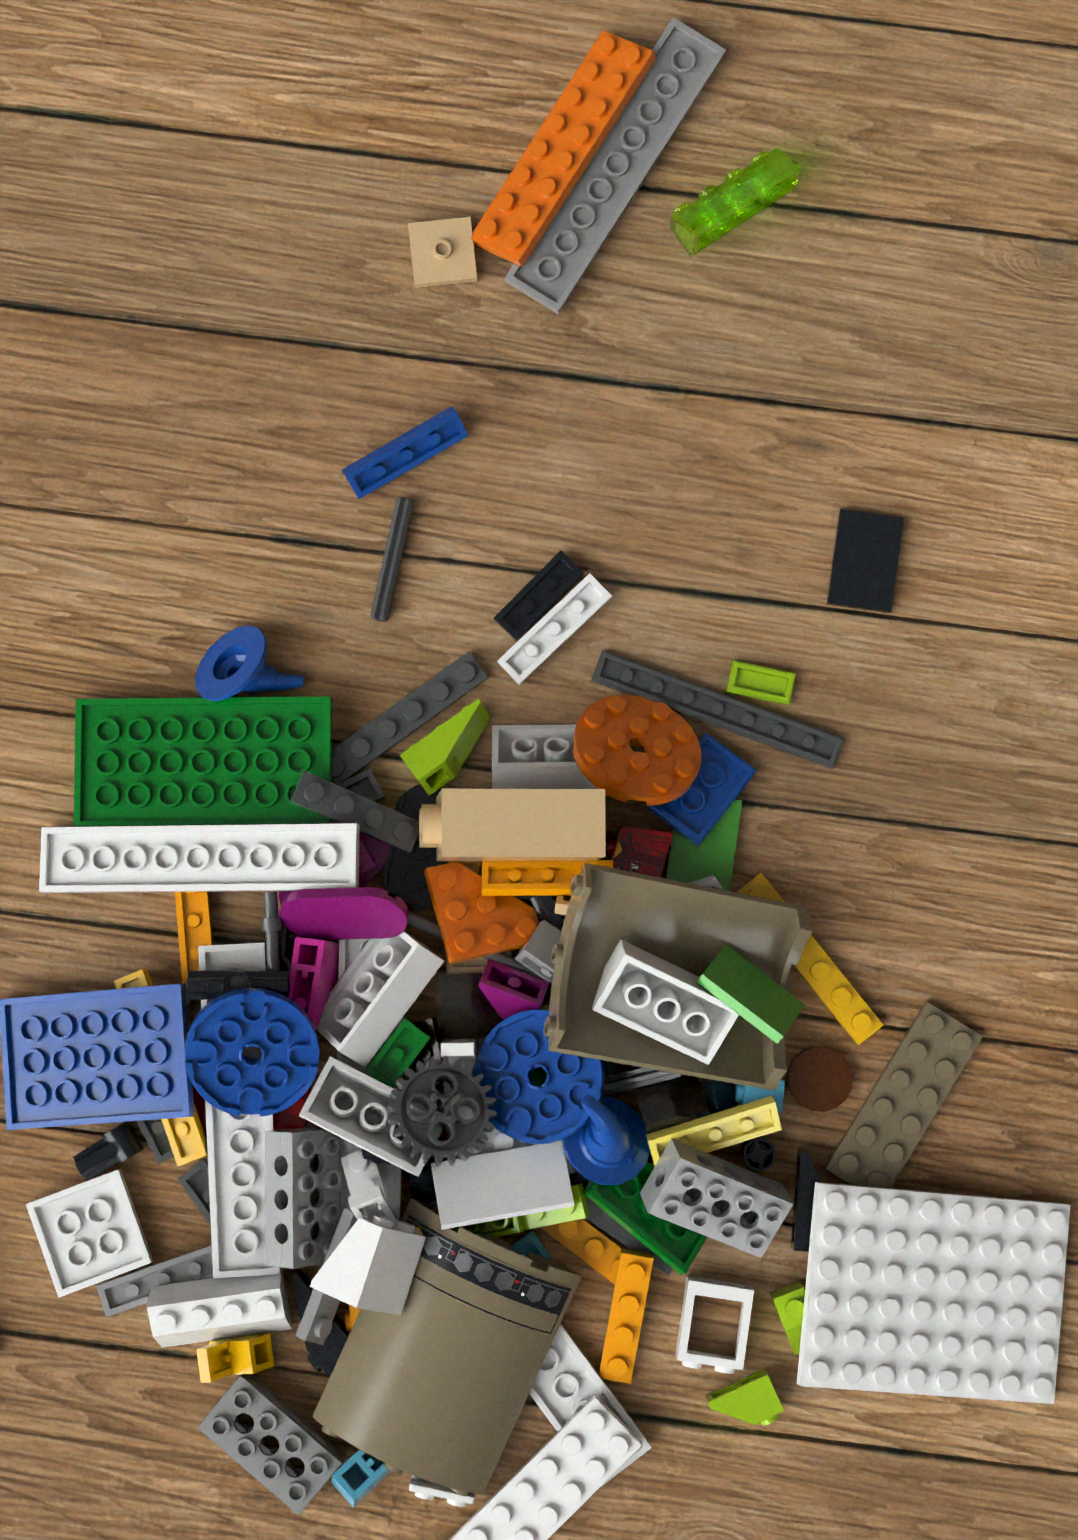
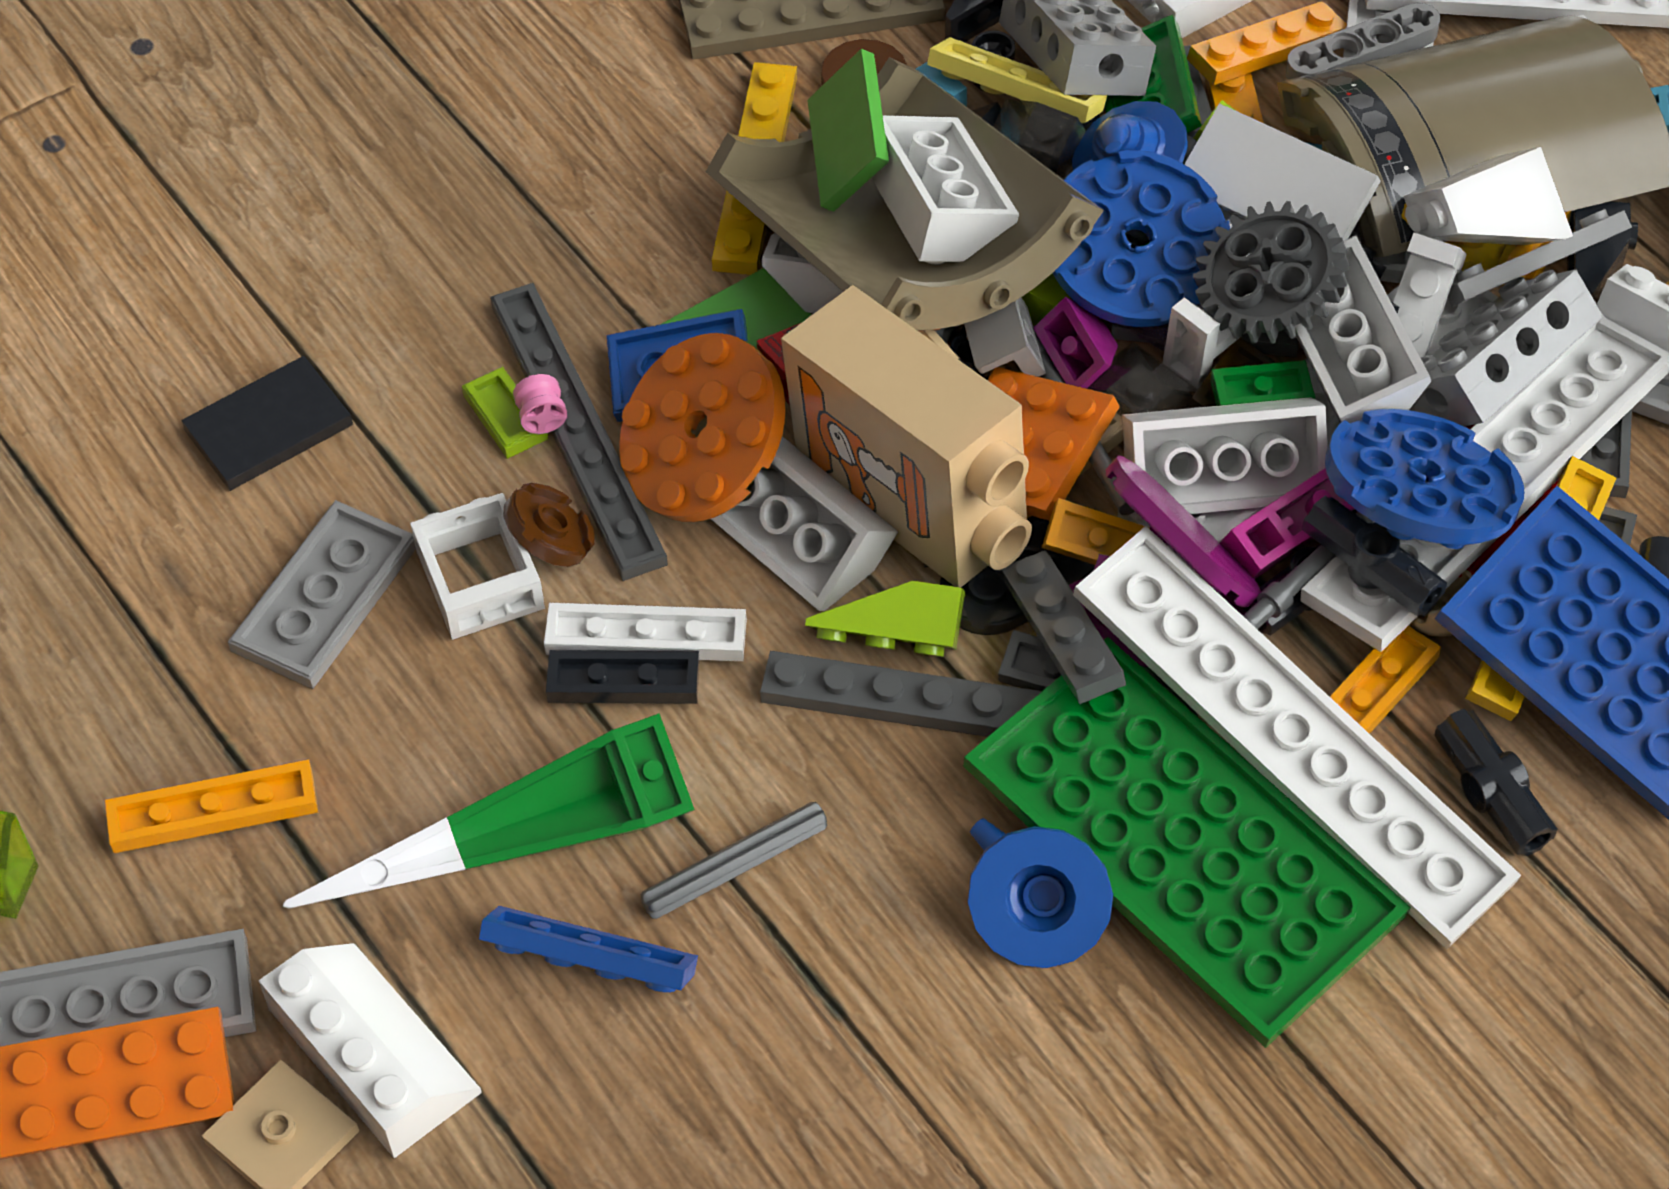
camera: 135 degrees left, 30 degrees down
none -> light orange plate [105,759,319,853]
none -> light grey tile [228,500,416,689]
none -> white slope [259,943,482,1158]
none -> green plate [283,713,695,909]
none -> white window [410,493,545,640]
none -> reddish brown tile [503,483,595,567]
none -> bright pink wheel [513,374,567,434]
none -> light orange plate [1042,498,1150,565]
none -> light grey beam [1286,3,1440,79]
none -> black piece [1434,708,1558,856]

